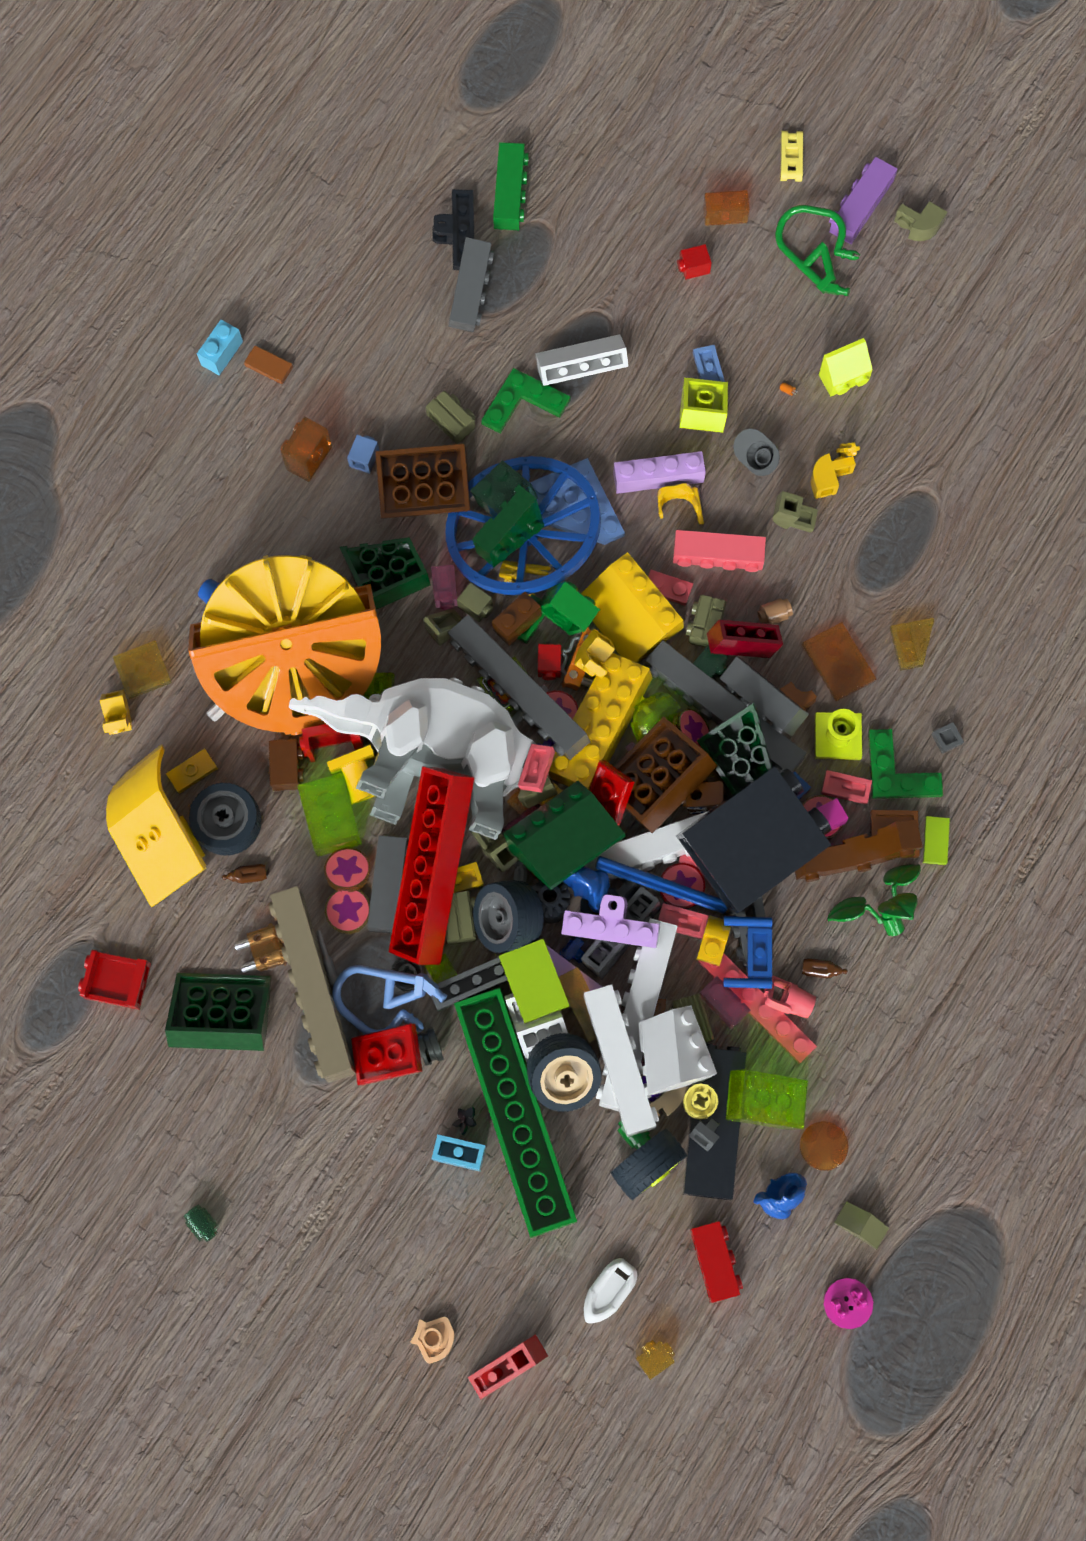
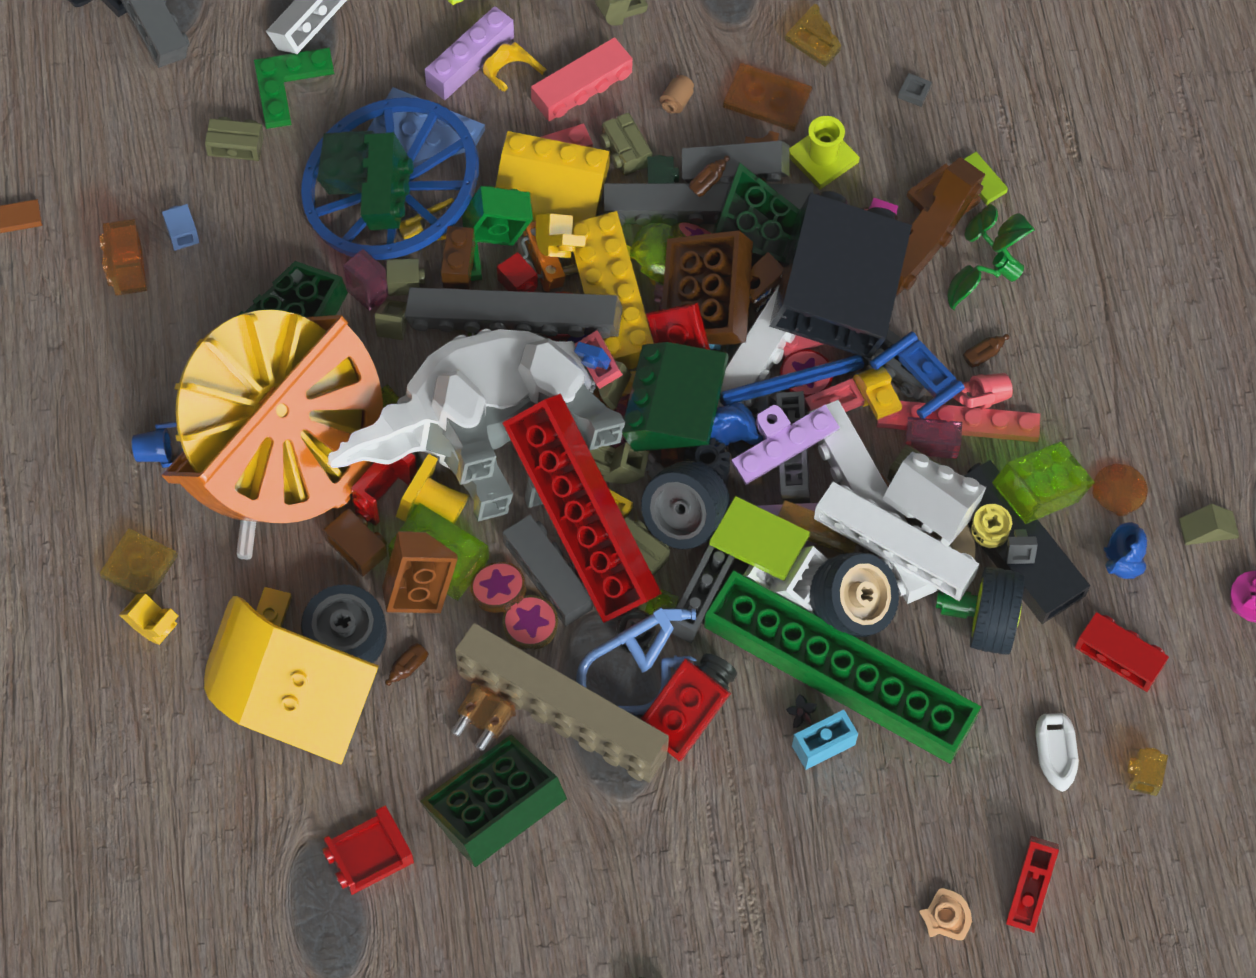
camera: 45 degrees left, 10 degrees down
reddish brown slope [375,444,470,519] -> none
clear blue tile [559,937,585,963] -> none
dark red brick [707,619,783,658] -> none
coral plate [821,770,872,804] -> none
green plate [868,729,943,799] -> none
none -> dark orange slope [382,531,458,613]
none -> blue plate [574,342,611,369]
none -> reddish brown piece [689,155,730,197]

